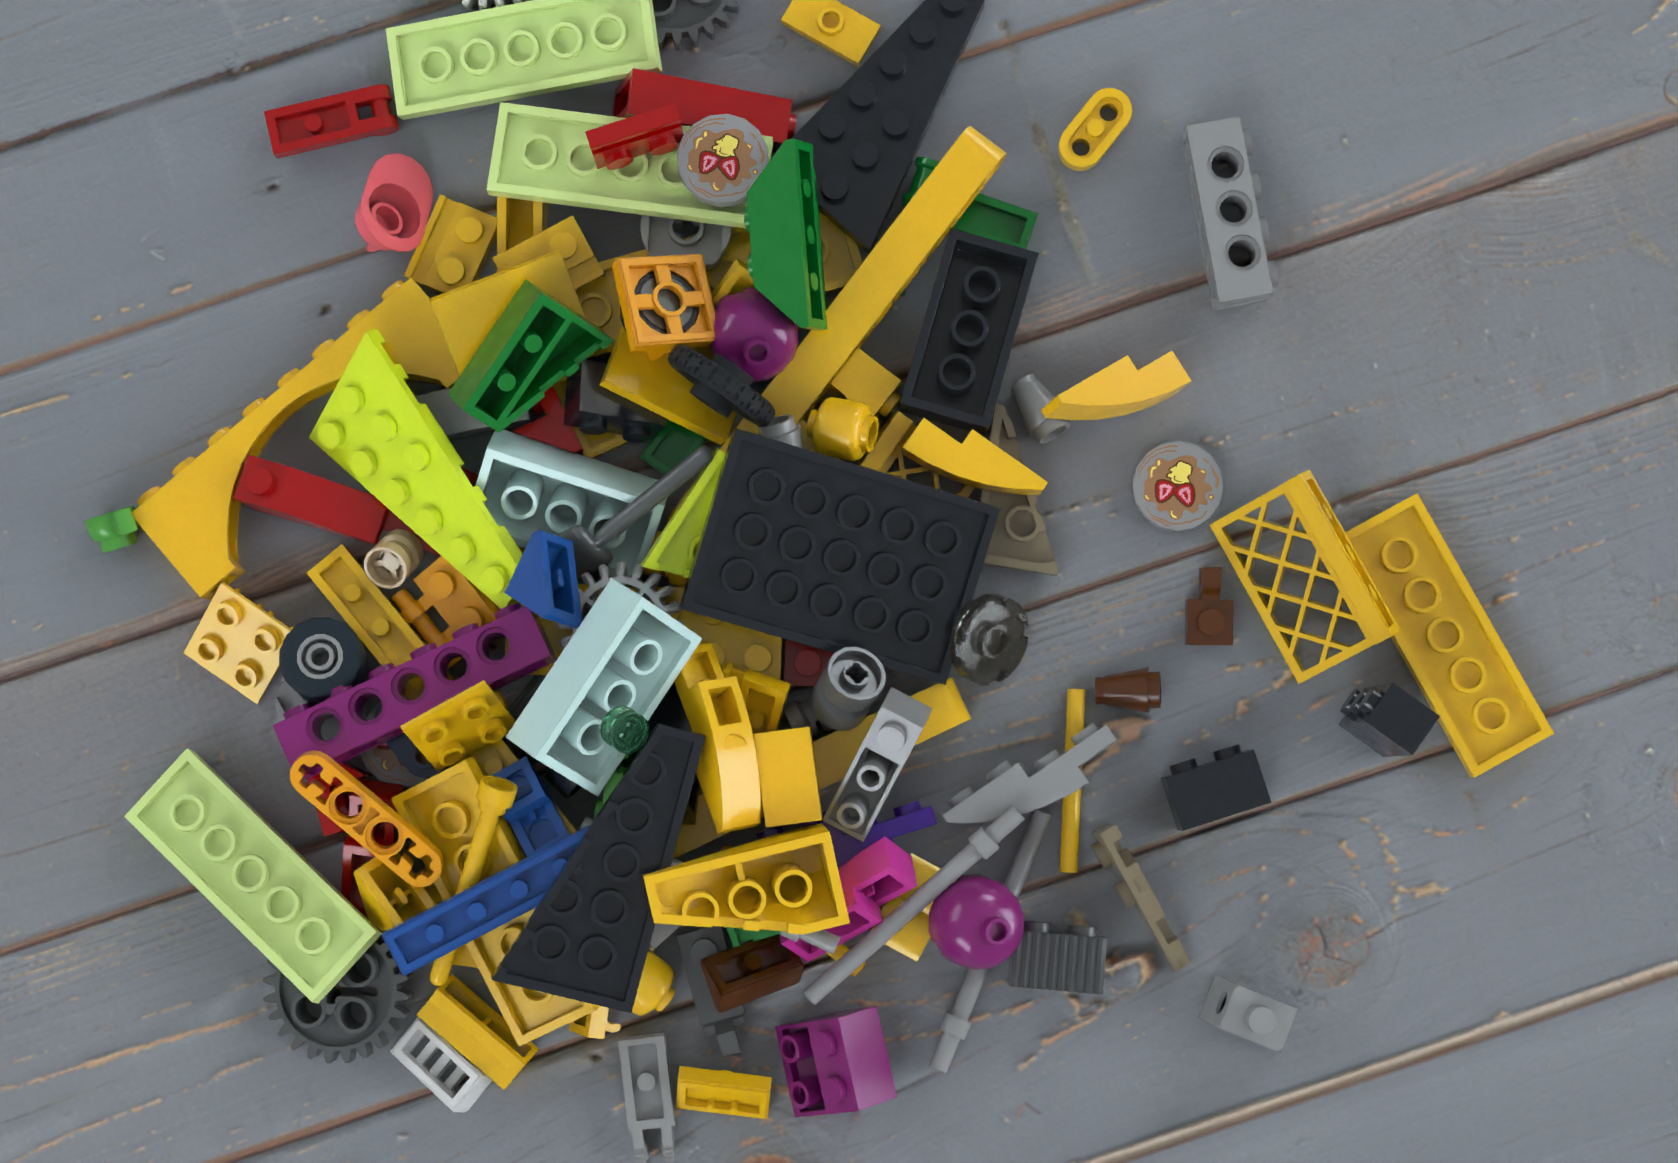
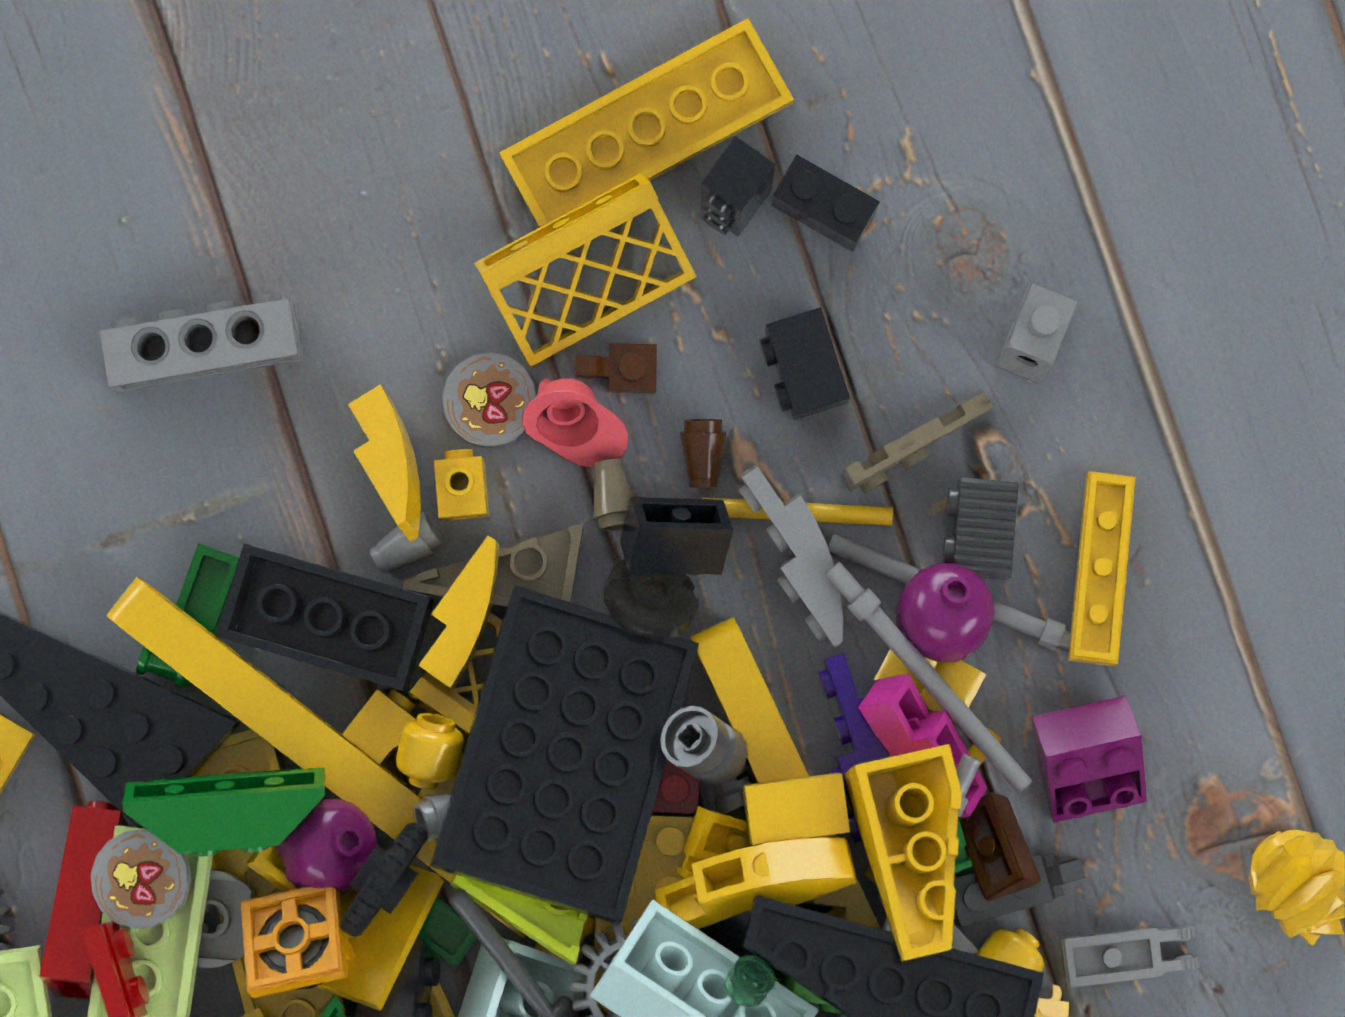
camera: 90 degrees left, 0 degrees up
yellow plate [676,1066,772,1119] -> none
light grey slope [822,687,933,842] -> none
yellow plate [1058,88,1132,171] -> none
none -> yellow brick [434,449,490,521]
none -> coral piece [522,378,629,468]
none -> dark tan cone [593,459,634,531]
none -> black brick [620,497,733,575]
none -> black brick [771,154,880,252]
none -> yellow tile [1068,471,1136,667]

